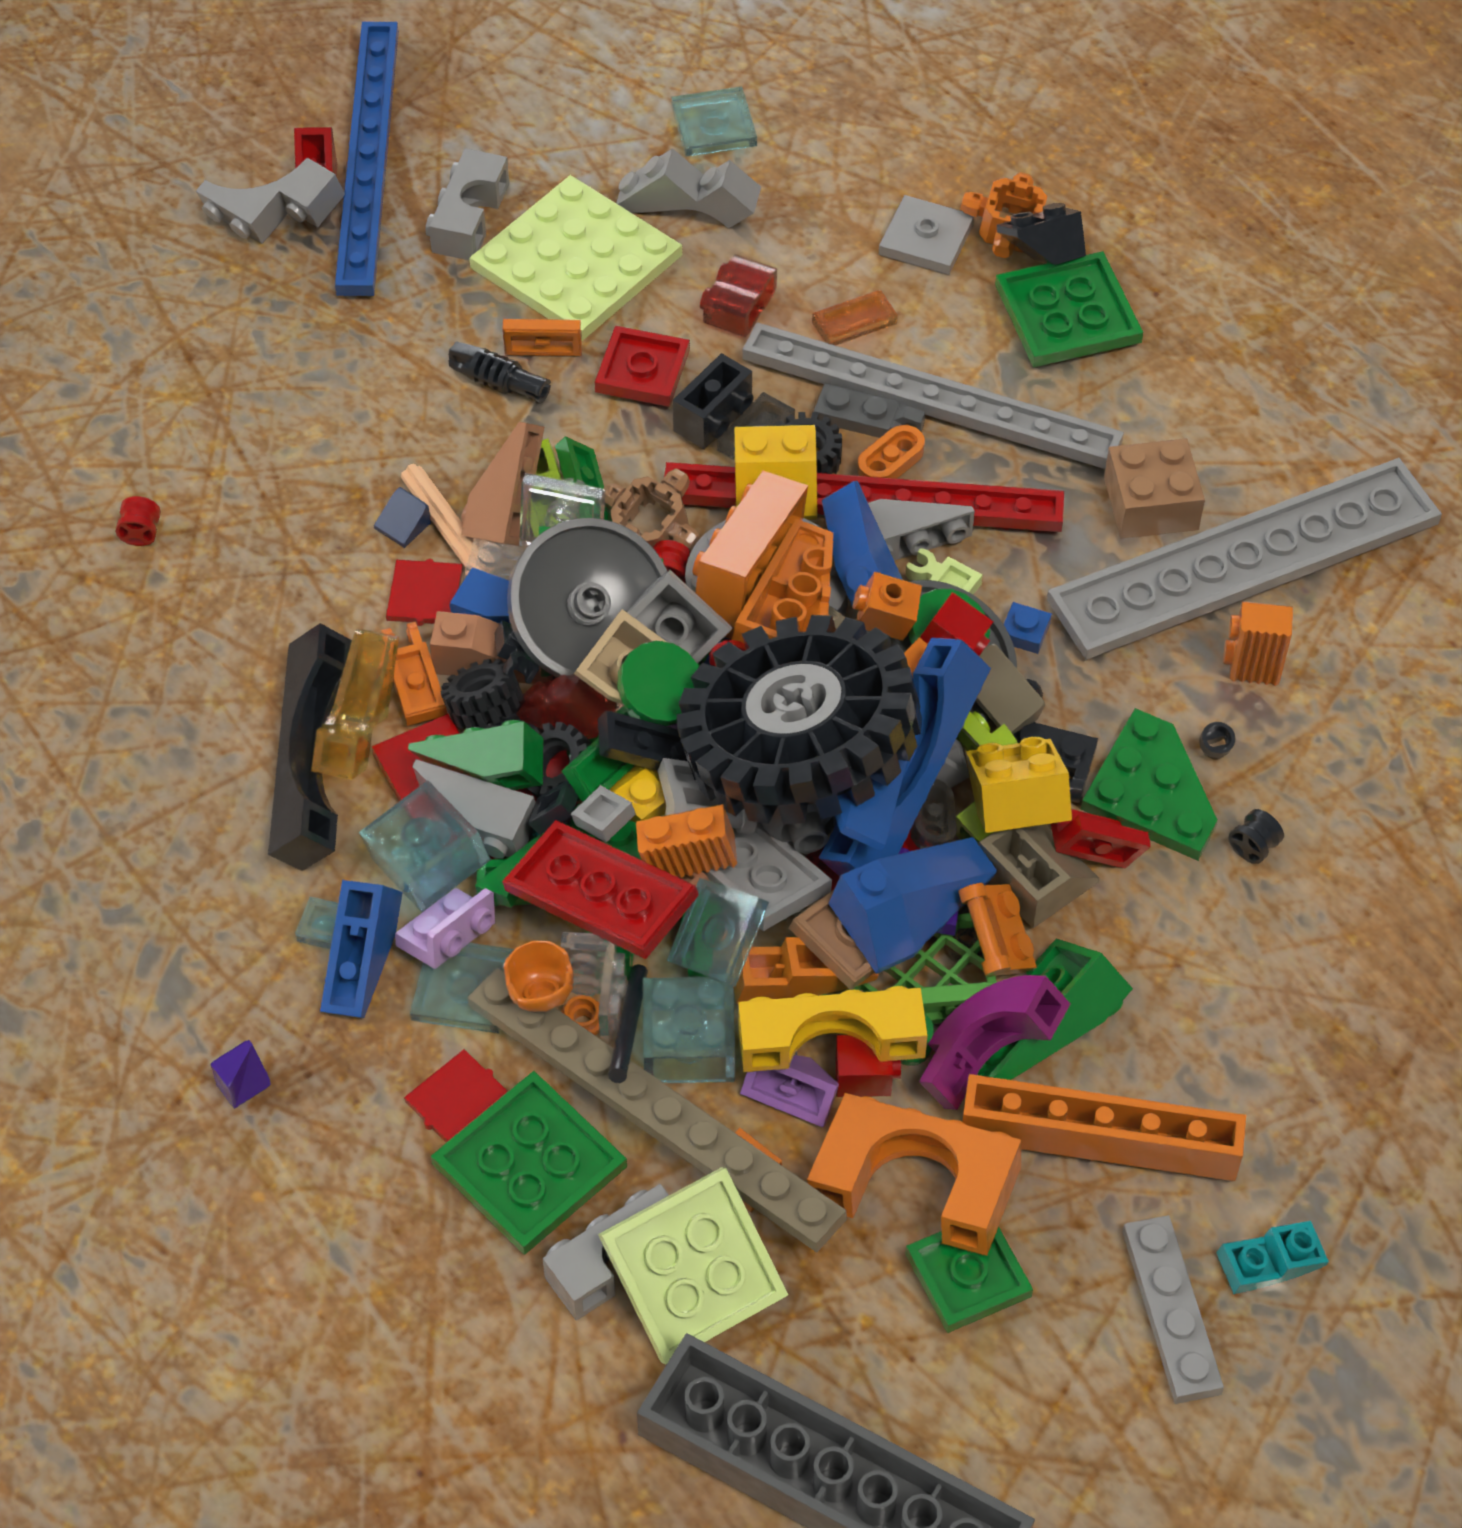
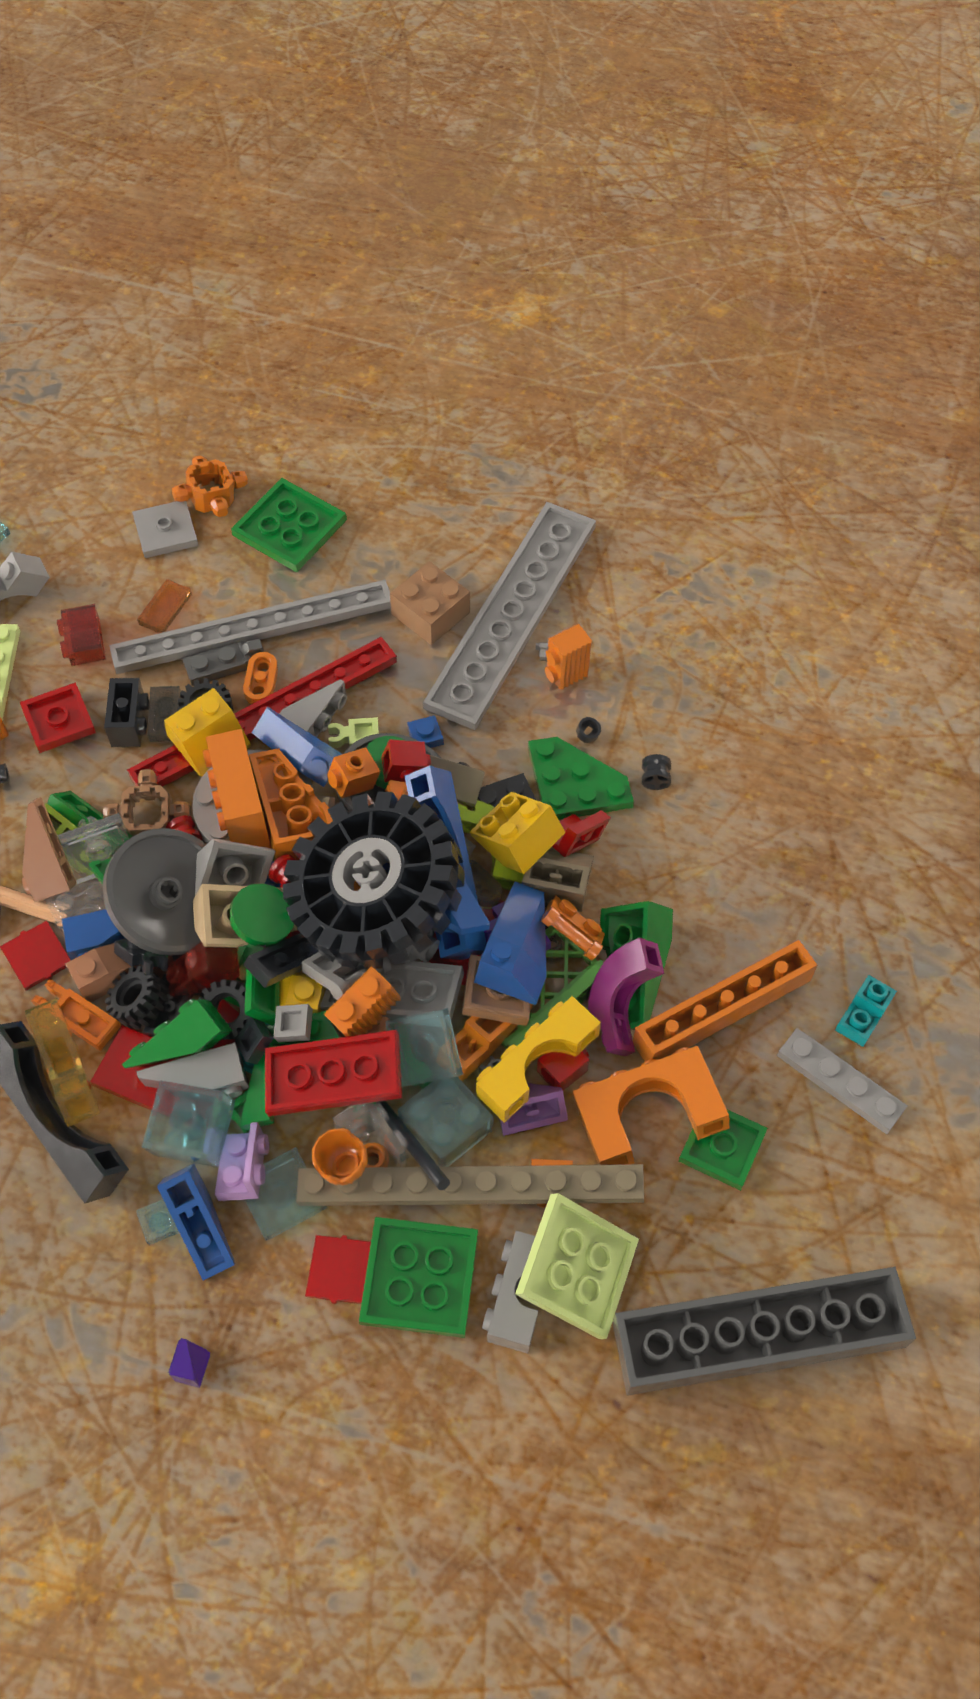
camera: 40 degrees left, 5 degrees up
black slope [997,203,1086,265] -> none

